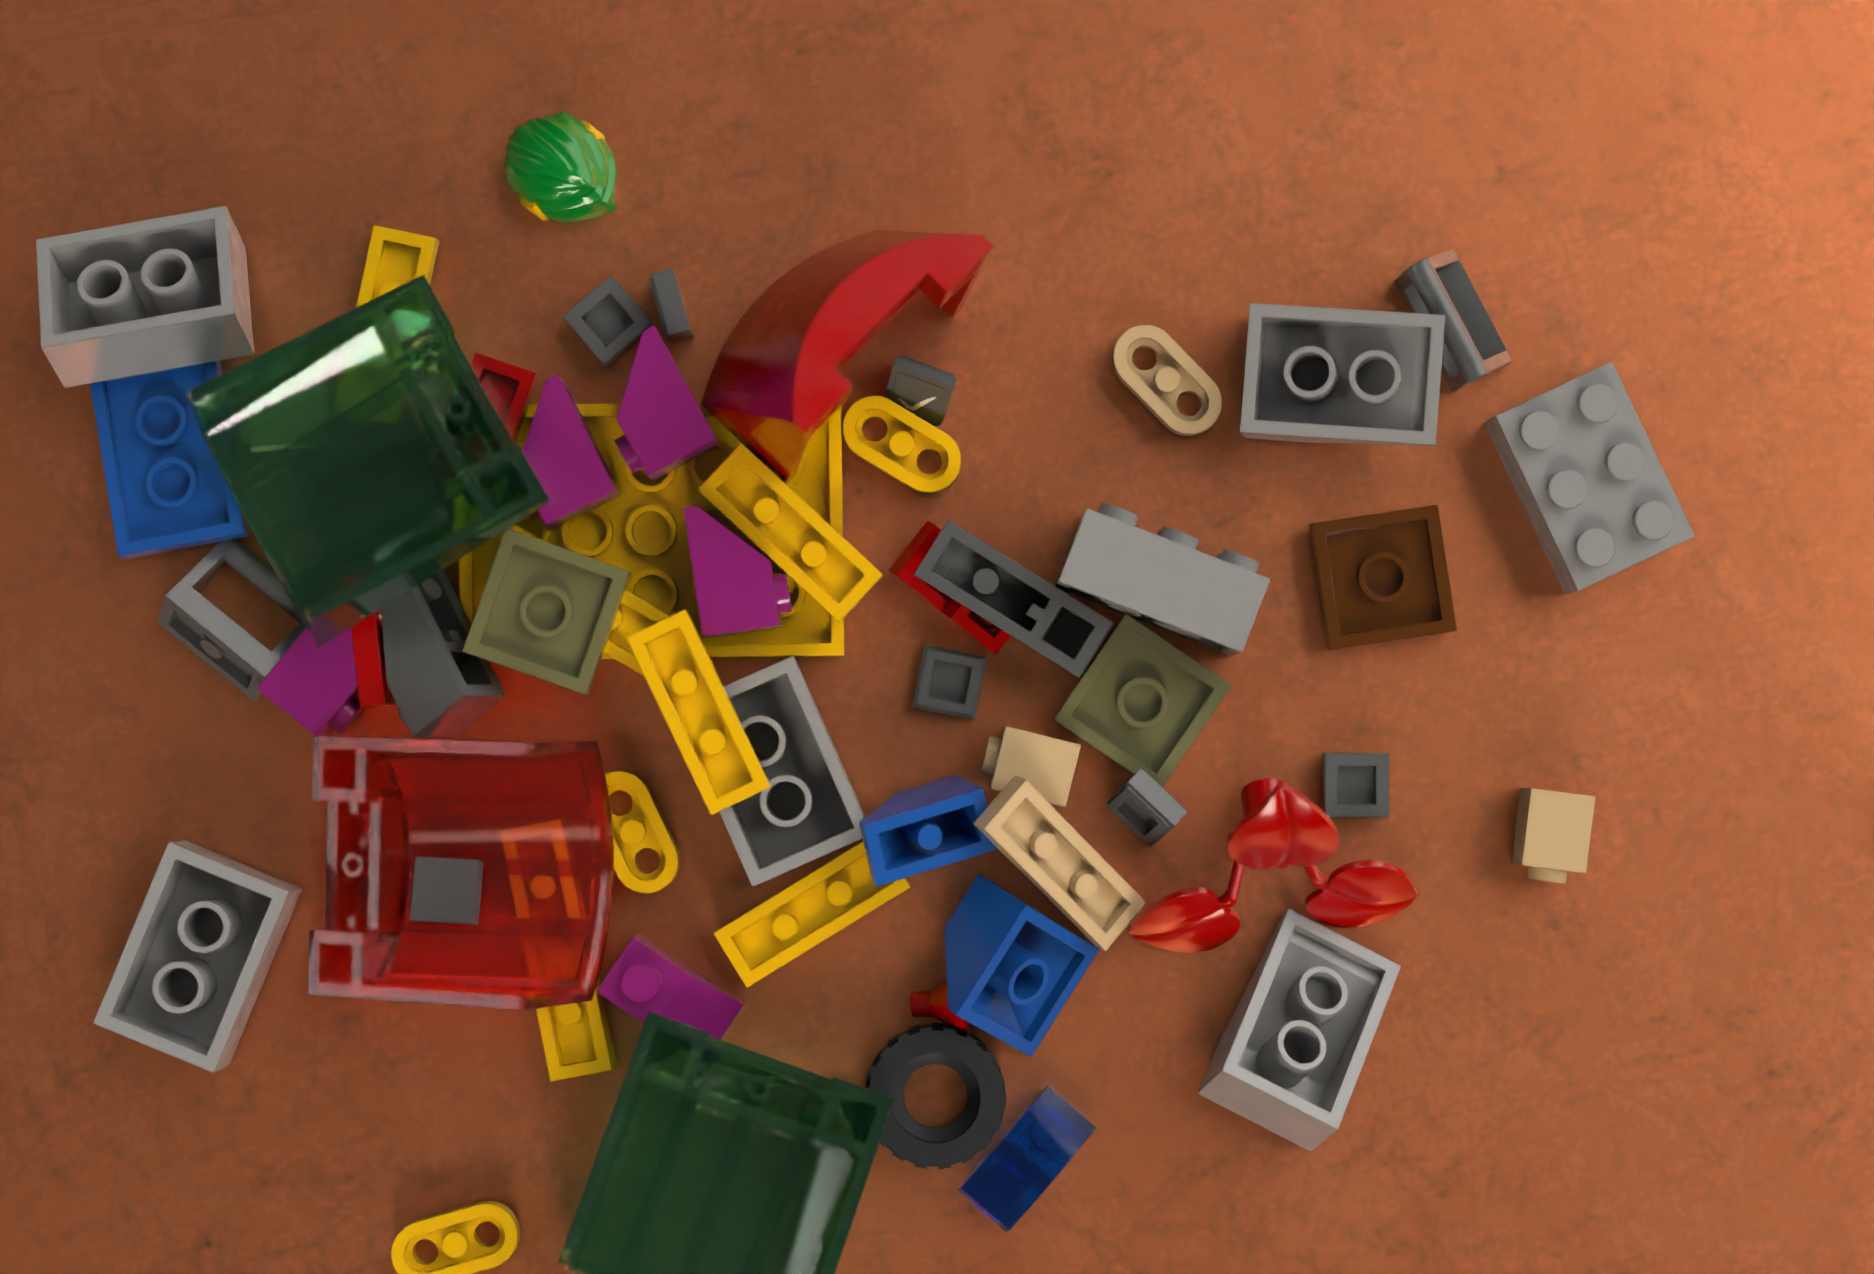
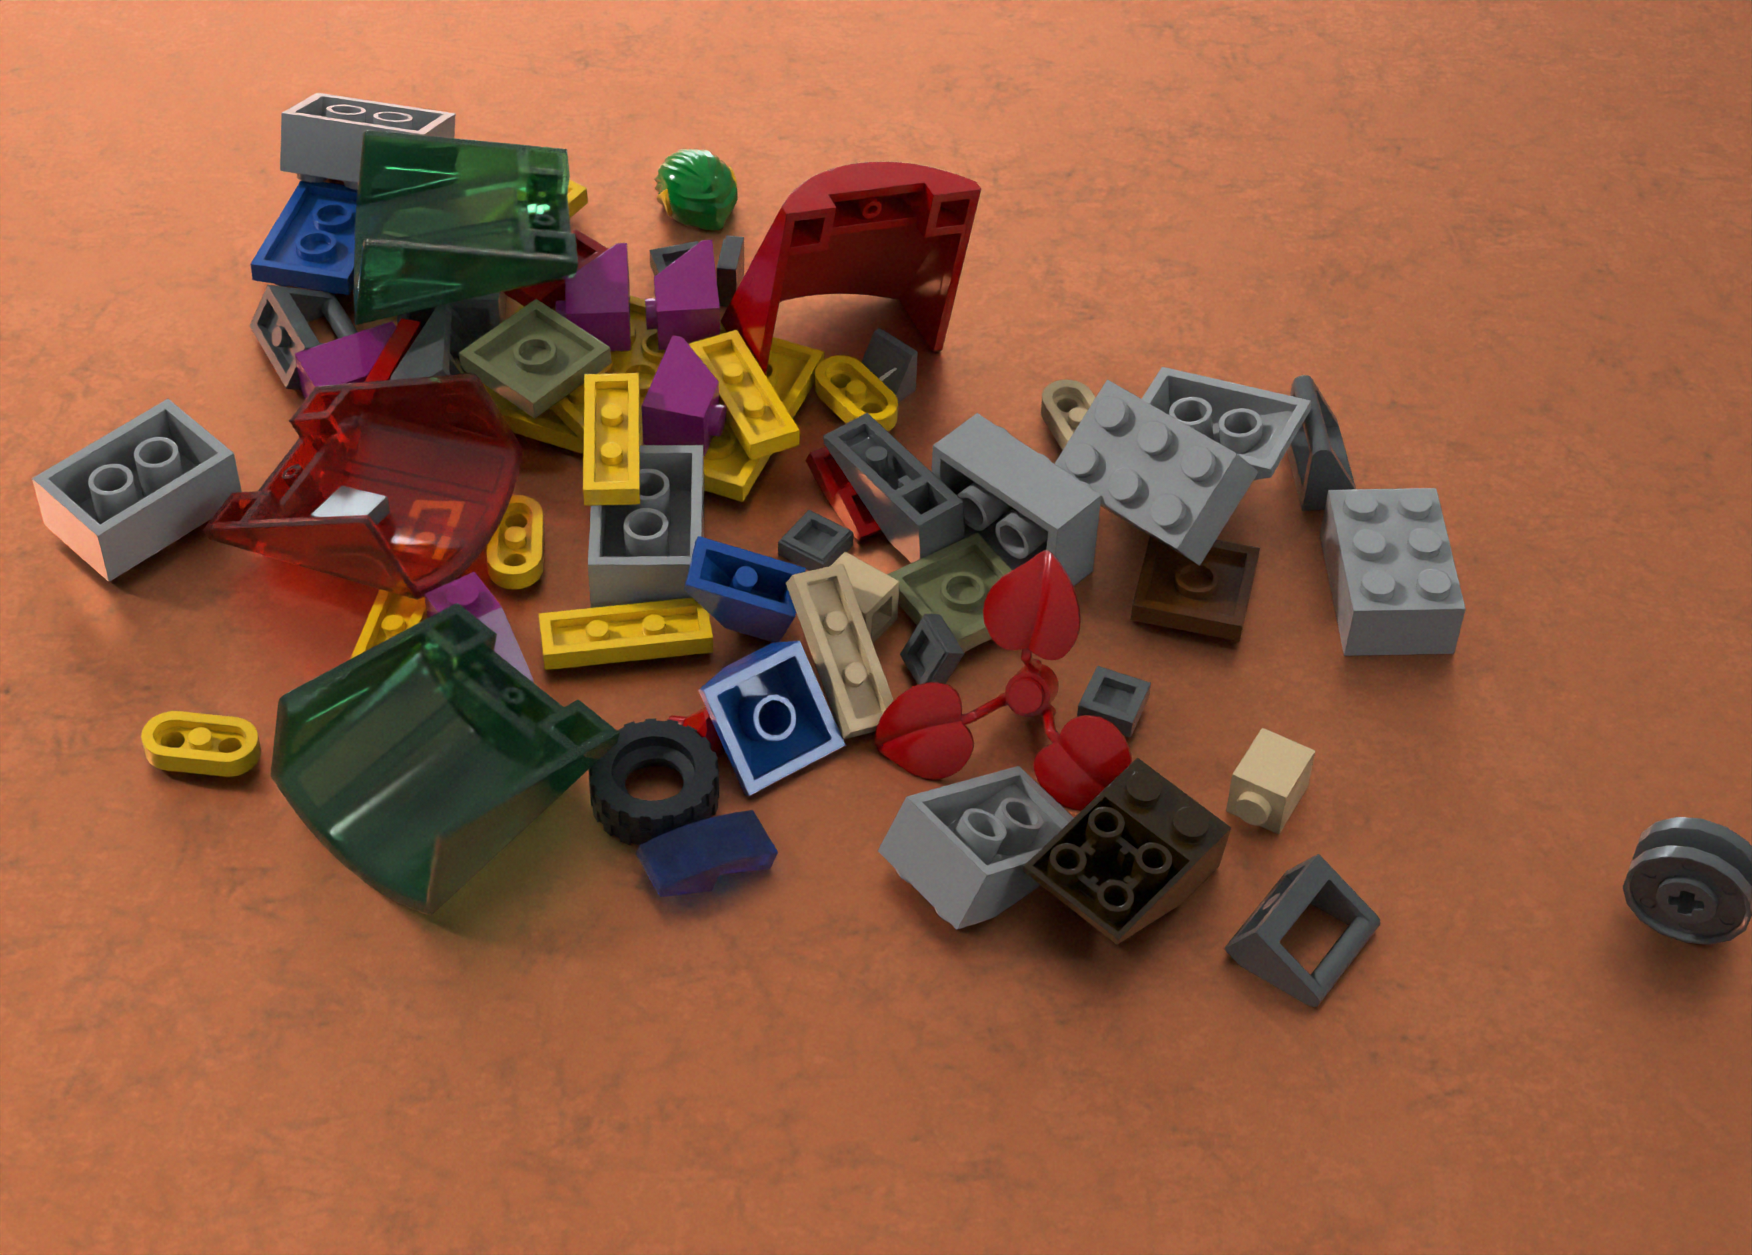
camera: 25 degrees right, 40 degrees down
none -> dark brown slope [1023,758,1231,945]
none -> light grey brick [1055,379,1258,566]
none -> dark grey tile [1224,854,1380,1007]

